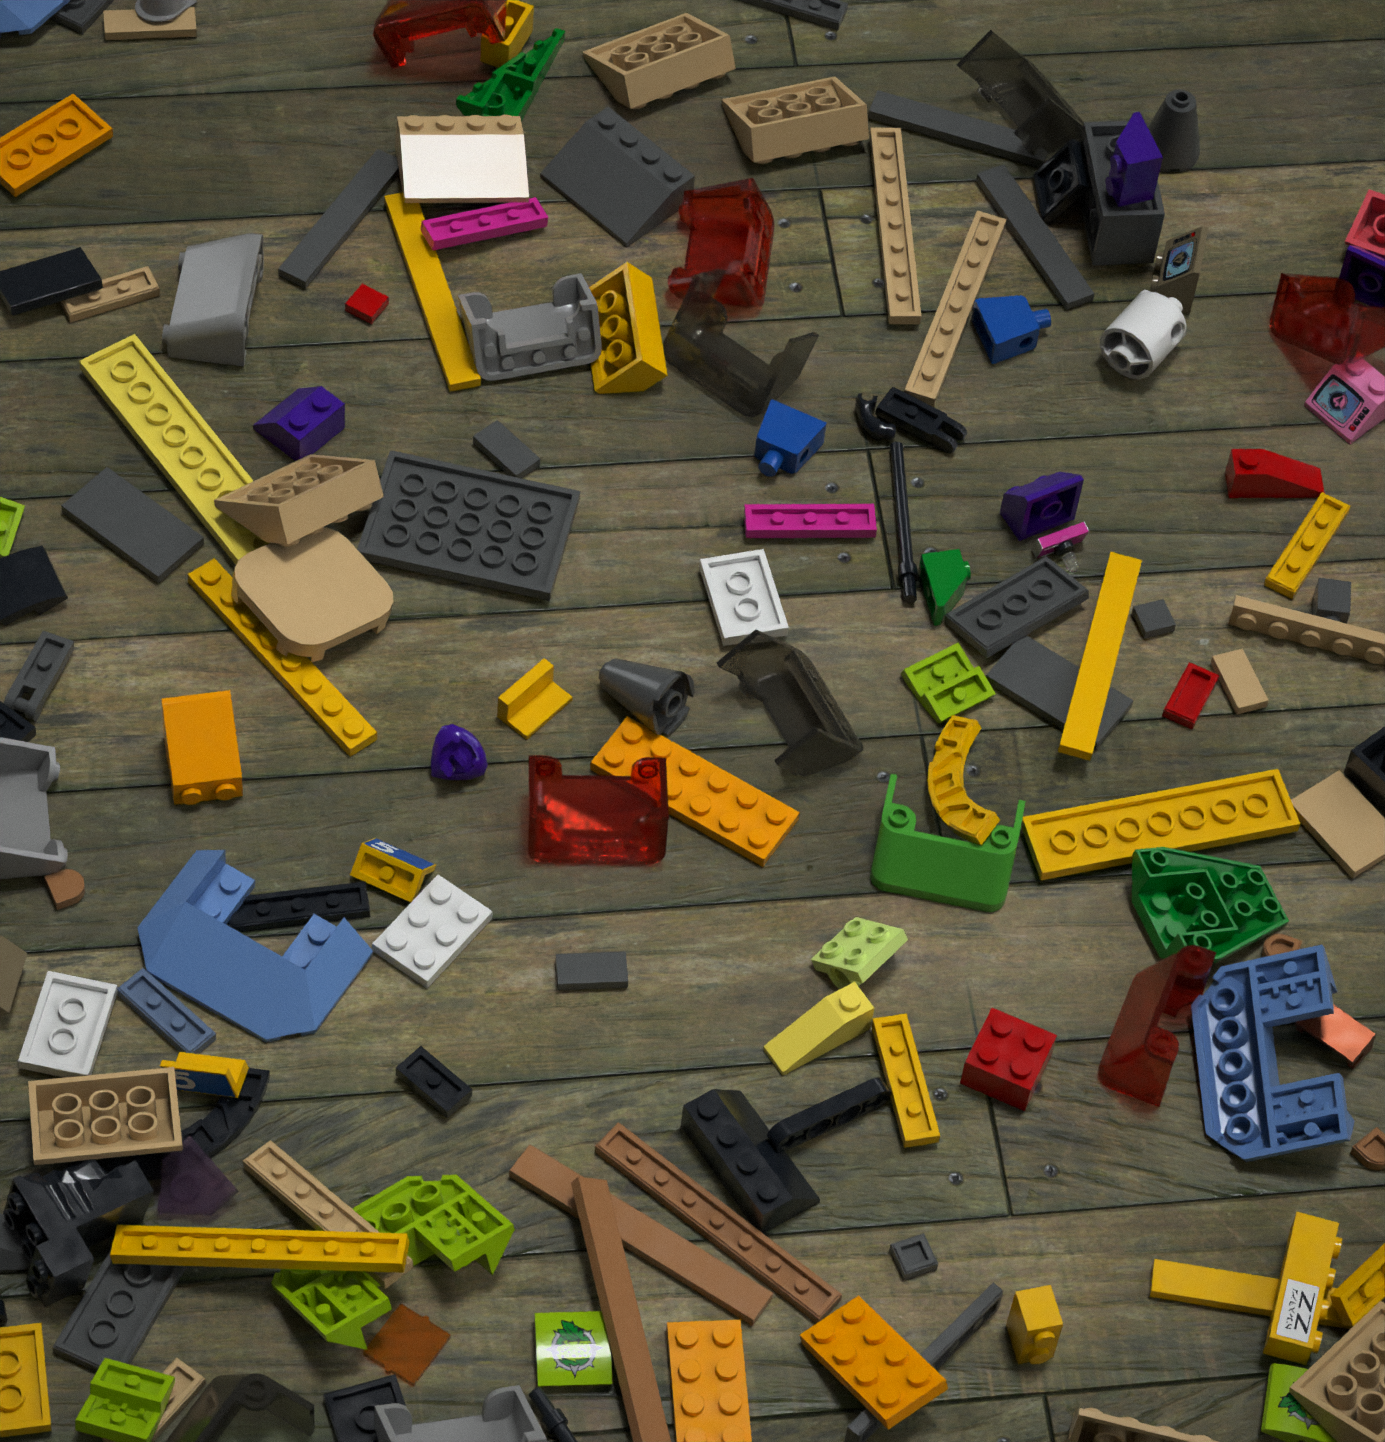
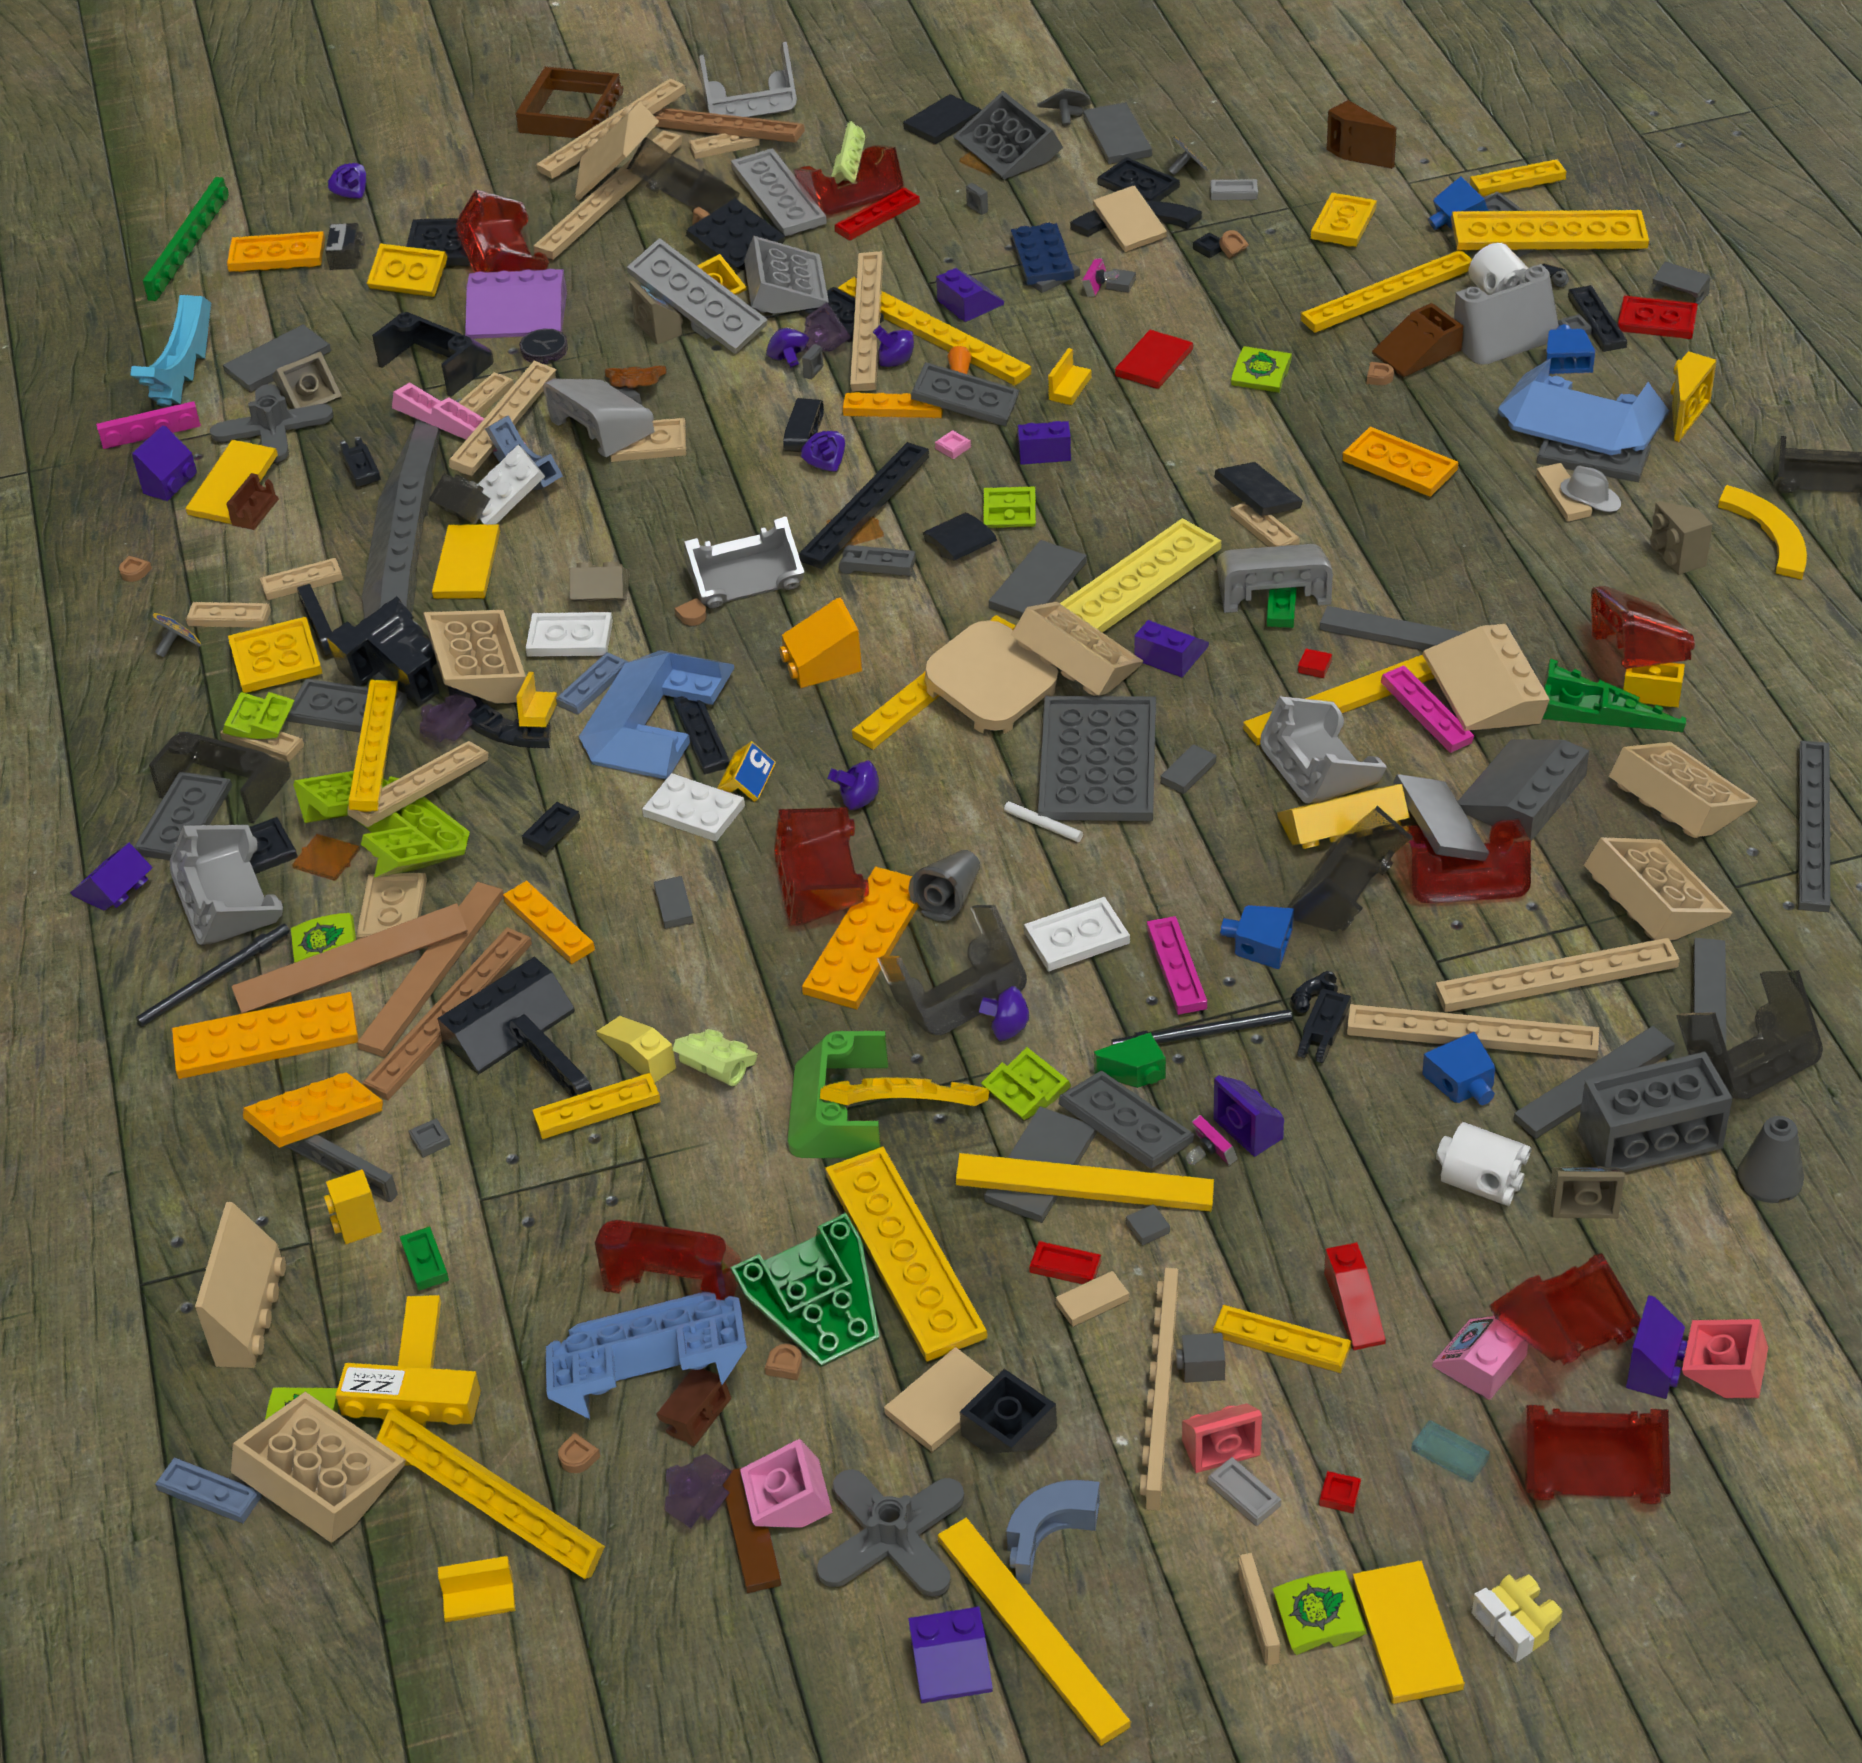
camera: 90 degrees right, 10 degrees down
yellow panel [497,658,573,740] -> none
red brick [960,1008,1057,1111] -> none
dark purple slope [1105,112,1163,207] -> none
none -> tan tile [356,873,427,940]
none -> green plate [399,1226,449,1291]
none -> light orange plate [503,881,595,965]
none -> dark purple piece [979,986,1029,1042]
none -> white bar [1004,801,1083,842]
none -> green plate [1267,587,1296,628]
none -> tile [1393,774,1489,861]

